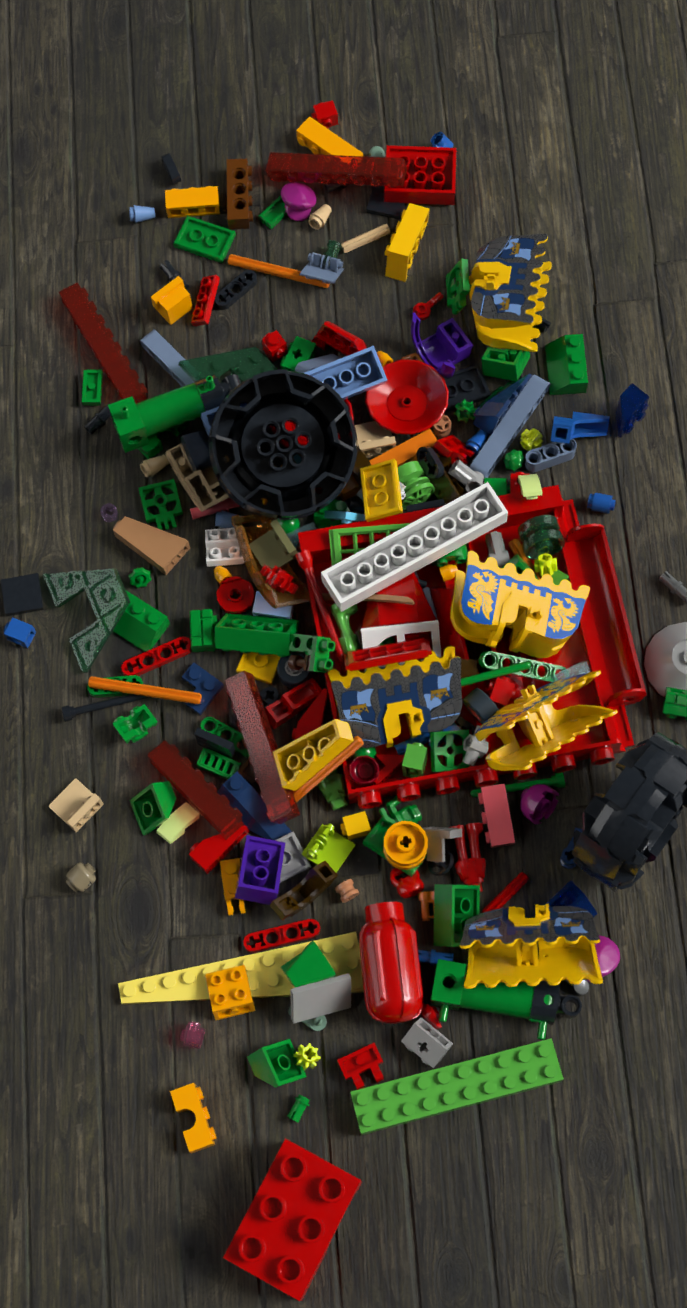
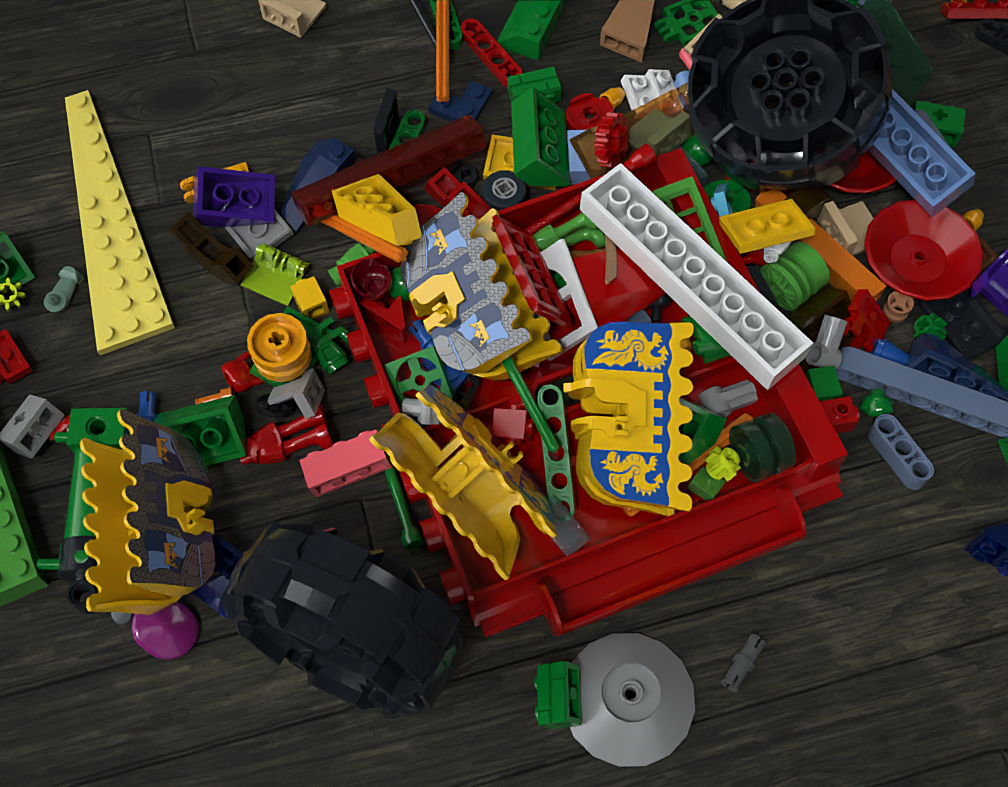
camera: 75 degrees right, 5 degrees down
dark tan head [66,862,96,892] -> none
green cylinder [113,704,158,744] -> none
green piece [128,567,152,588] -> none
green slope [129,781,176,836] -> none
clear red brick [147,740,244,840] -> none
yellowish green slope [157,802,200,844] -> none
clear pink plate [180,1021,205,1049] -> none
red slope [189,825,249,874] -> none
green slope [196,748,241,779] -> none
light orange bracket [205,965,255,1020] -> none
red beam [243,919,321,953] -> none
red brick [262,330,288,362] -> none
green piece [281,941,336,988] -> none
green hips [288,633,335,673] -> none
light grey tile [291,973,351,1024] -> none
red wedge [311,321,367,356] -> none
nougat wheel [335,879,359,903] -> none
red piece [359,902,423,1024] -> none
bright green brick [402,742,428,778] -> none
black beam [416,447,444,479] -> none
dark brown slope [461,659,478,678] -> none
black wheel [463,688,499,724] -> none
red axle [482,872,529,913] -> none
yellowish green slope [518,474,542,499] -> none
neon yellow gear [520,428,543,451] -> none
magenta cylinder [520,784,559,824] -> none
blue arch [551,412,610,444] -> none
blue brick [587,493,616,514] -> none

